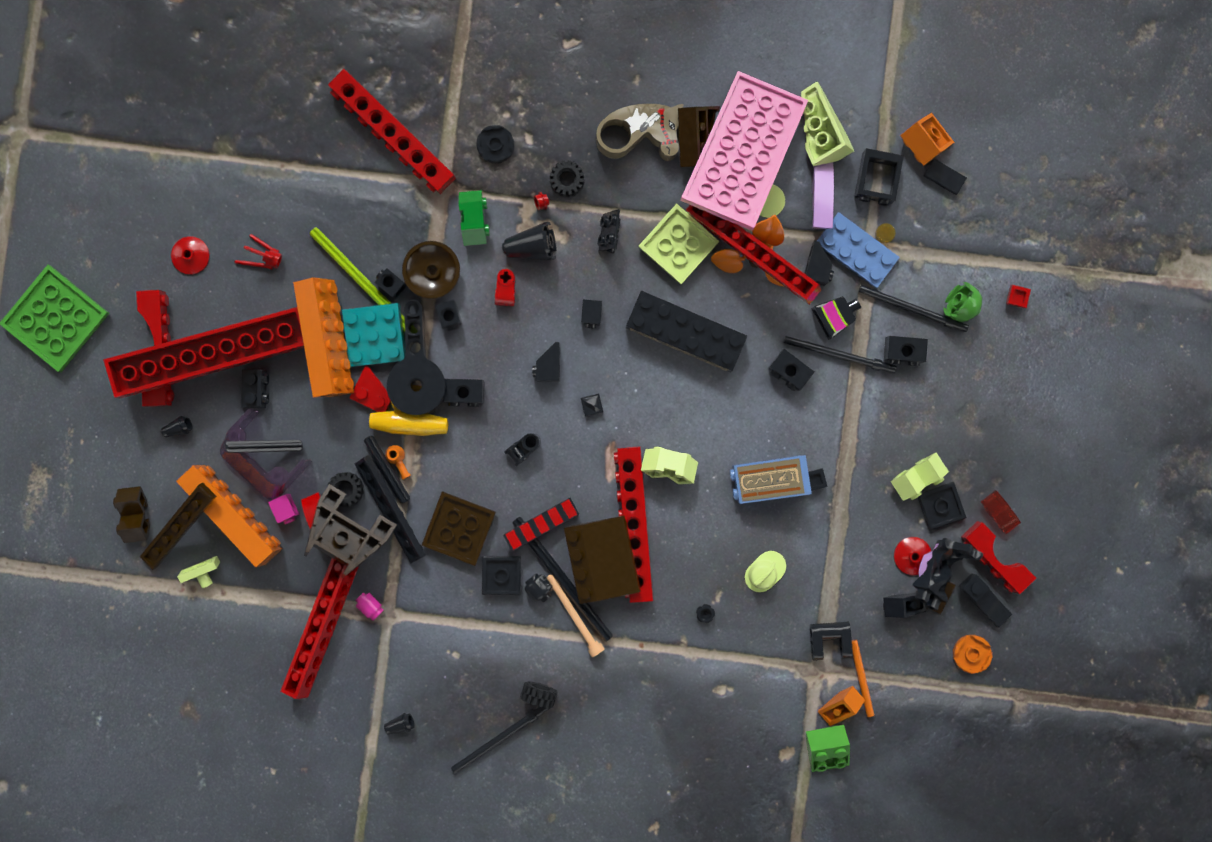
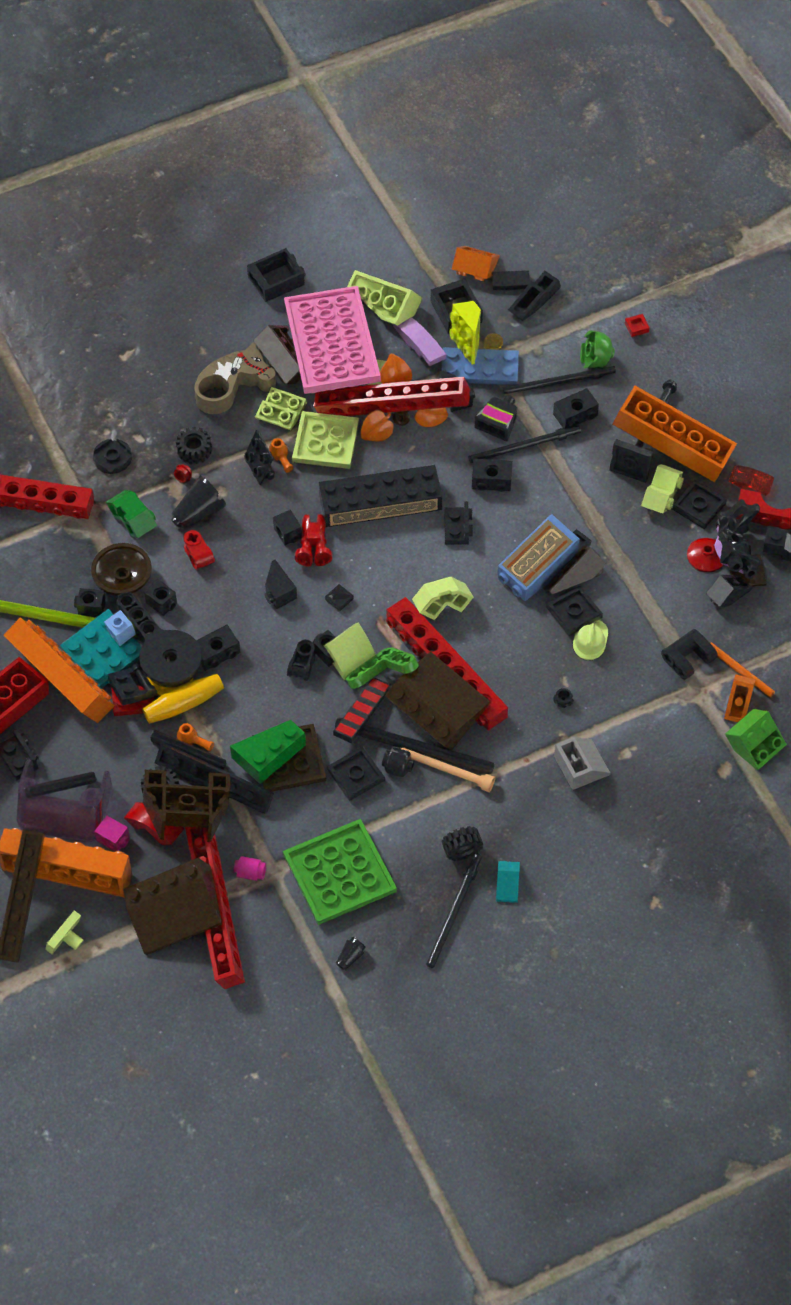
camera: 30 degrees left, 30 degrees down
none -> light blue brick [104,610,136,646]
none -> black plate [108,663,157,706]
none -> dark brown slope [123,858,222,955]
none -> green wedge [230,720,306,784]
none -> black window [247,248,306,302]
none -> yellowish green slope [255,387,307,430]
none -> orange bar [269,438,294,473]
none -> bright green plate [283,819,397,925]
none -> red piece [295,514,332,567]
none -> black brick [312,630,336,667]
none -> yellowish green slope [324,622,376,680]
none -> bright green beam [346,647,419,689]
none -> black bracket [444,501,473,545]
none -> neon yellow slope [449,301,481,364]
none -> teal slope [496,861,520,903]
none -> black slope [508,270,561,321]
none -> dark brown slope [544,545,607,594]
none -> black plate [546,586,603,636]
none -> light grey slope [554,737,610,790]
none -> black tile [609,380,677,483]
none -> orange brick [613,386,737,482]

